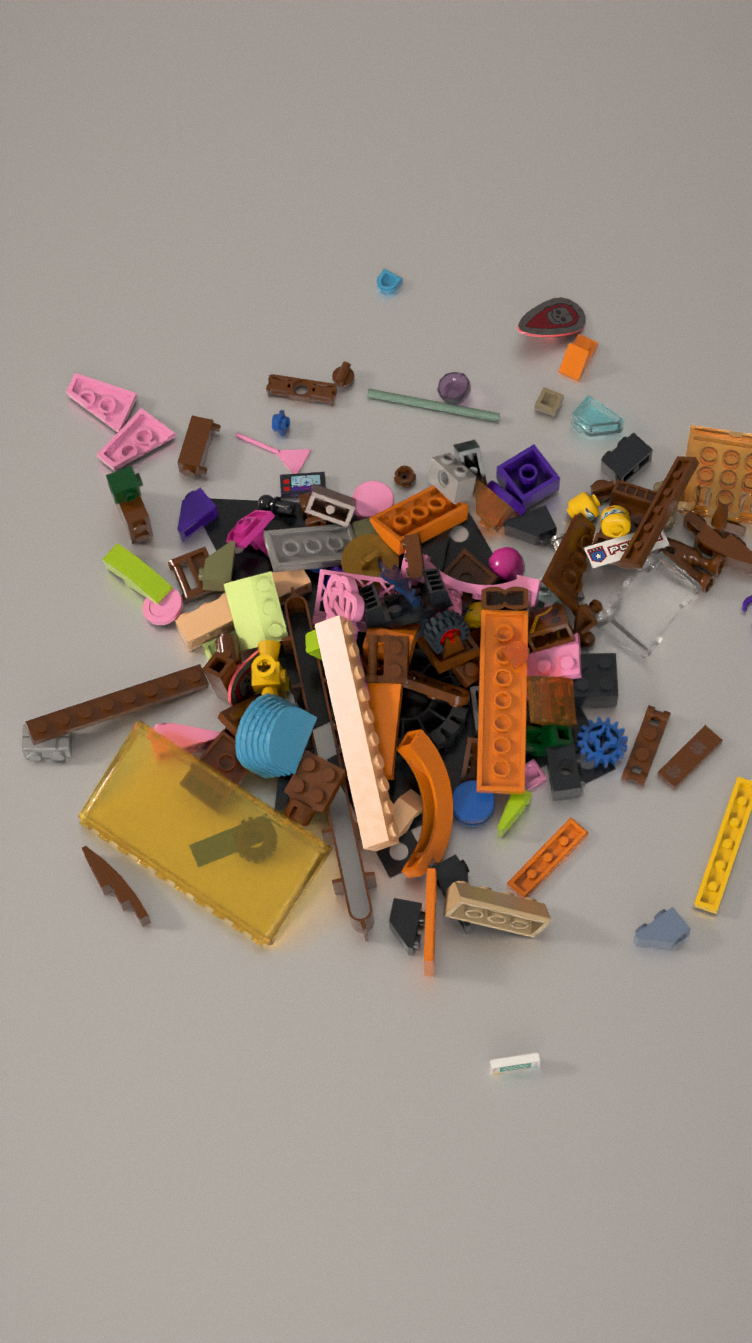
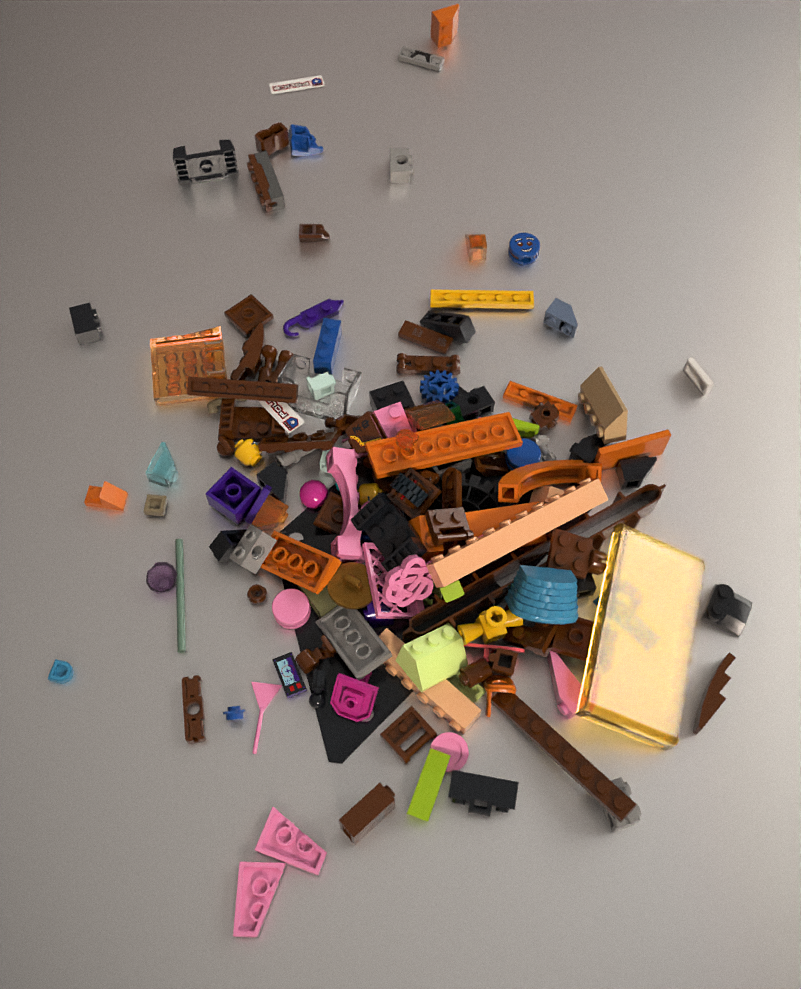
camera: 115 degrees left, 5 degrees down
dark green brick [106,466,143,504] -> none
reddish brown brick [177,415,221,477] -> none
dark purple slope [177,487,219,542] -> none
olive slope [199,541,235,592] -> none
reddish brown brick [305,483,356,528] -> none
reddish brown plate [332,361,355,387] -> none
dark blue piece [378,558,421,607] -> none
reddish brown piece [402,534,425,579] -> none
reddish brown brick [482,586,531,611] -> none
shield [517,297,586,337] -> none
yellow head [600,505,631,538] -> none
black brick [601,432,653,483] -> none
reddish brown tile [711,503,747,537] -> none
none -> light aqua brick [306,372,336,401]
none -> blue brick [313,318,342,375]
none -> black slope [420,310,476,343]
none -> black piece [448,770,519,817]
none -> orange piece [483,675,517,717]
none -> reddish brown brick [529,401,559,433]
none -> light grey bar [531,434,557,462]
none -> black slope [700,584,752,637]

